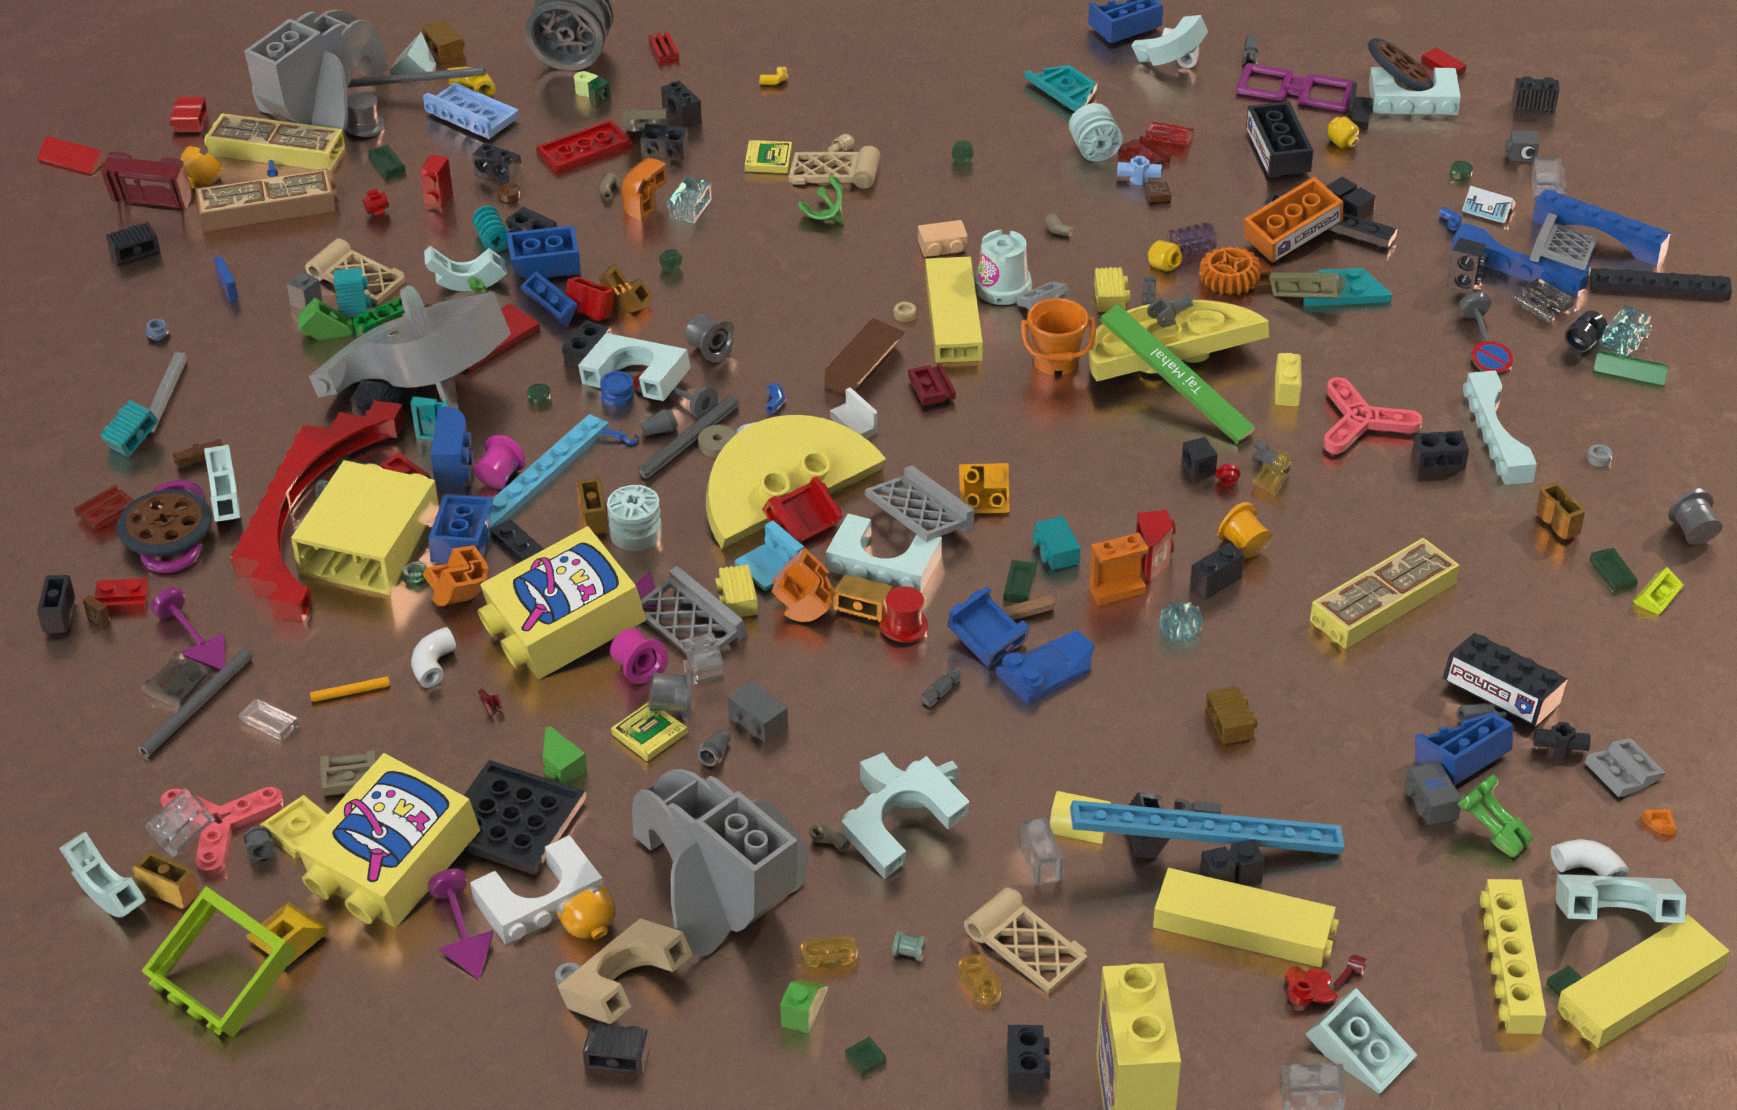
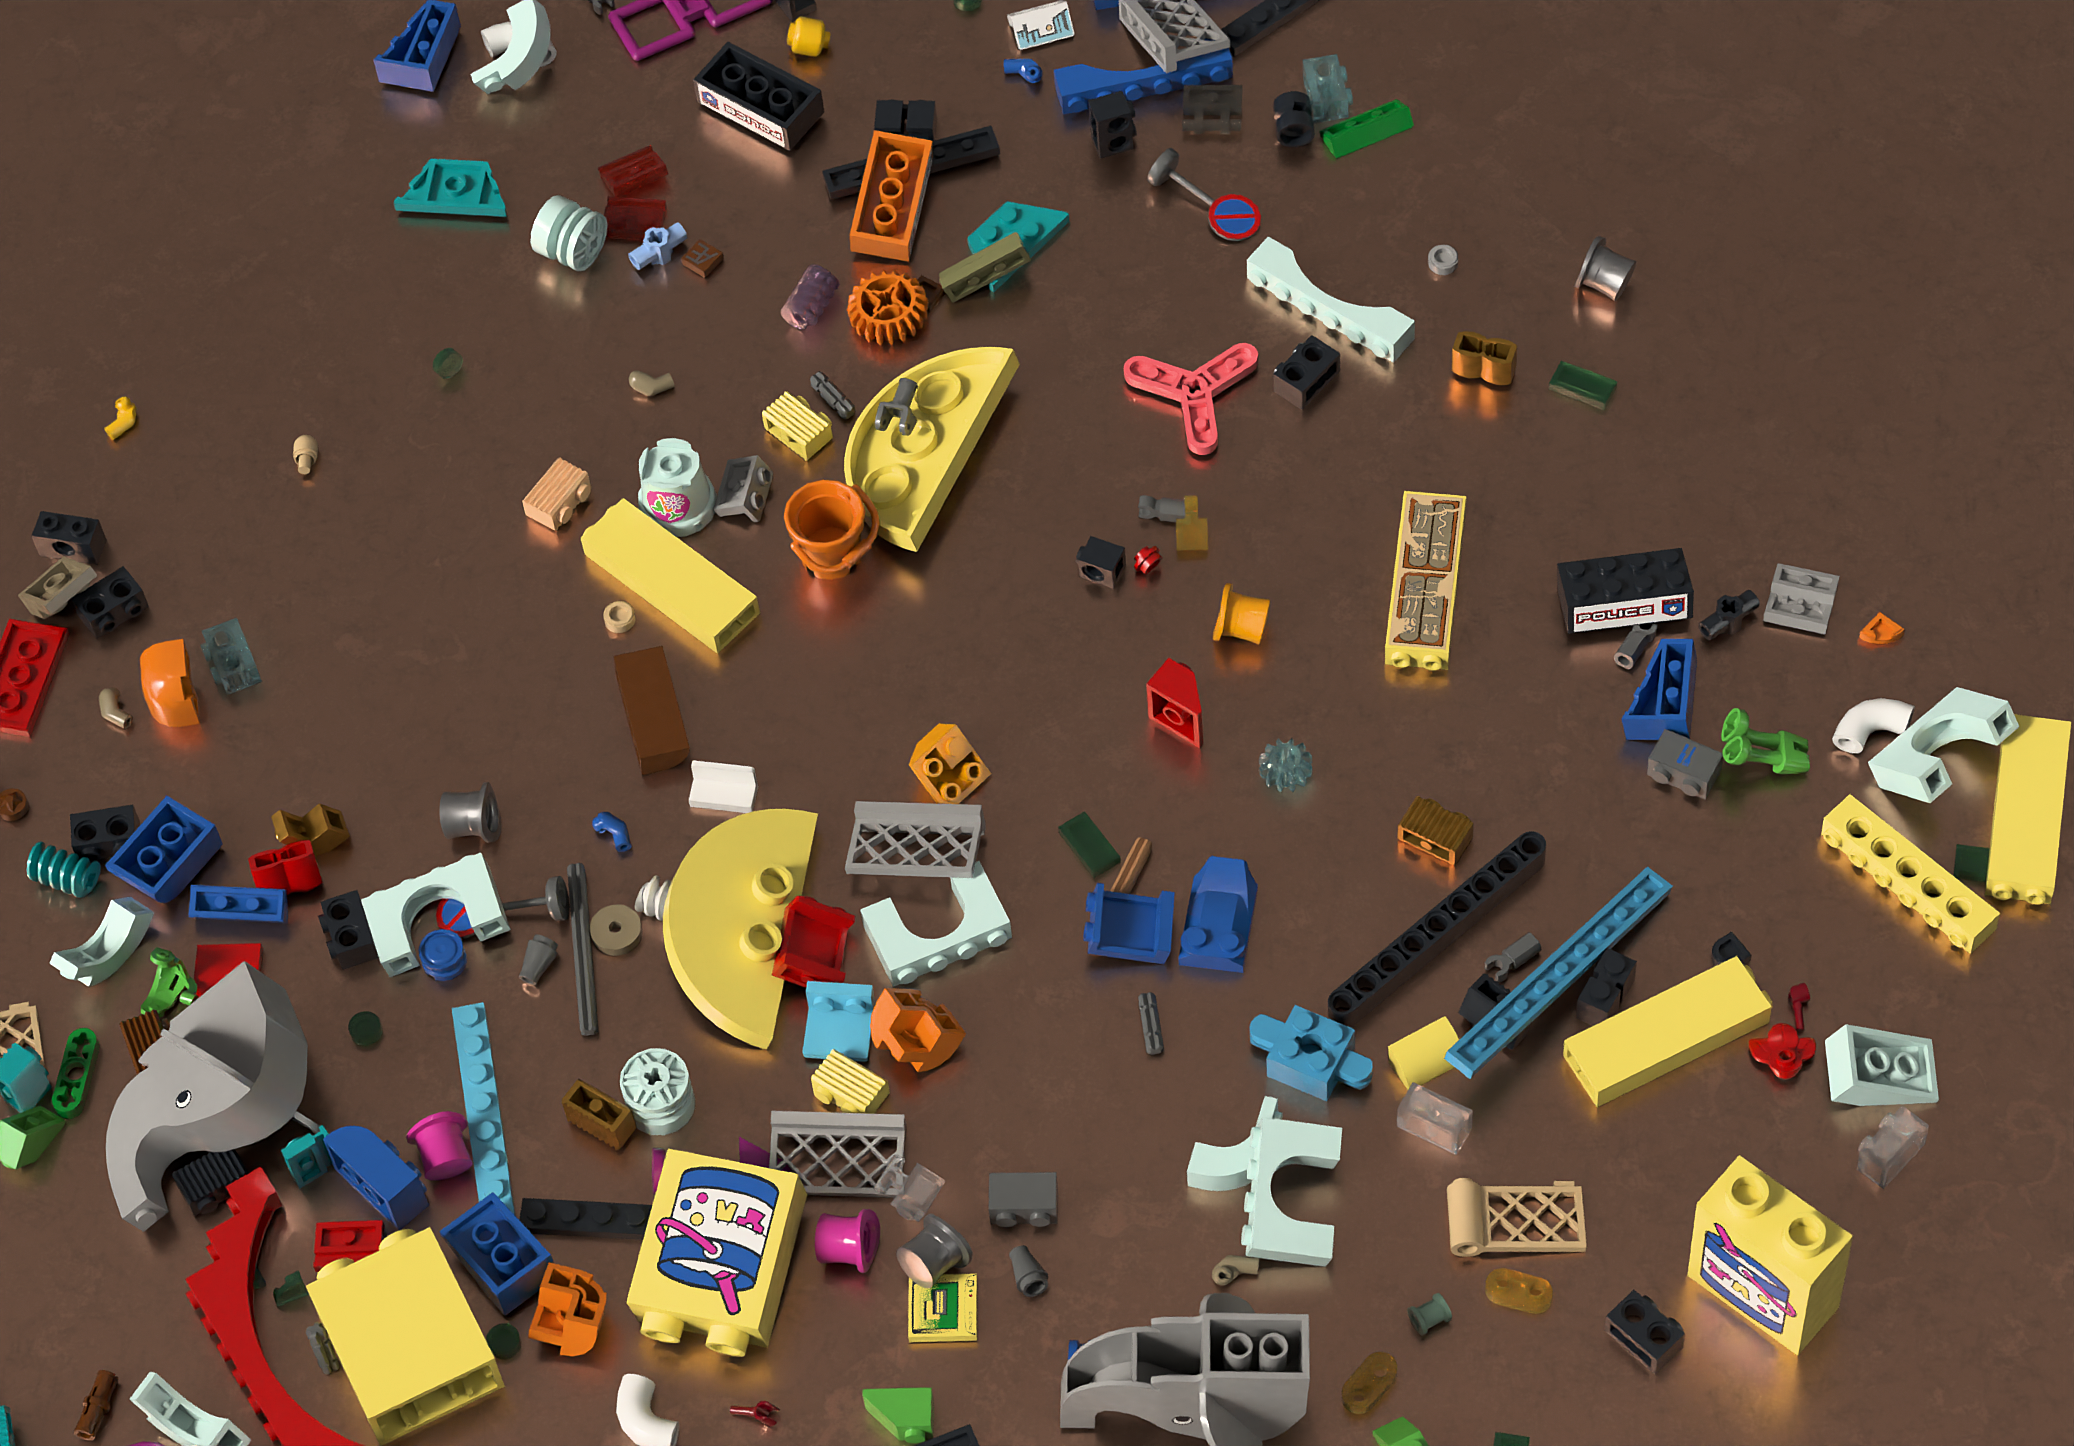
camera: 40 degrees left, 15 degrees up
blue hand [602,428,639,445] -> none
clear green tile [659,249,683,271] -> none
light yellow tile [745,140,792,173] -> none
tan piece [788,146,880,189] -> none
bright green helmet [798,174,844,224] -> none
pearl gold brick [834,574,893,622] -> none
red piece [879,586,928,643] -> none
dark red plate [908,363,956,405] -> none
teal brick [1031,516,1081,571] -> none
orange panel [1089,533,1148,606] -> none
bright green tile [1100,304,1255,444] -> none
yellow head [1148,240,1182,272] -> none
black brick [1189,543,1244,598] -> none
light yellow brick [1275,353,1302,406] -> none
neon yellow slope [1632,567,1684,615] -> none
none -> dark azure brick [1249,1005,1373,1101]
none -> black beam [1328,831,1546,1028]
none -> black tile [1711,931,1752,966]

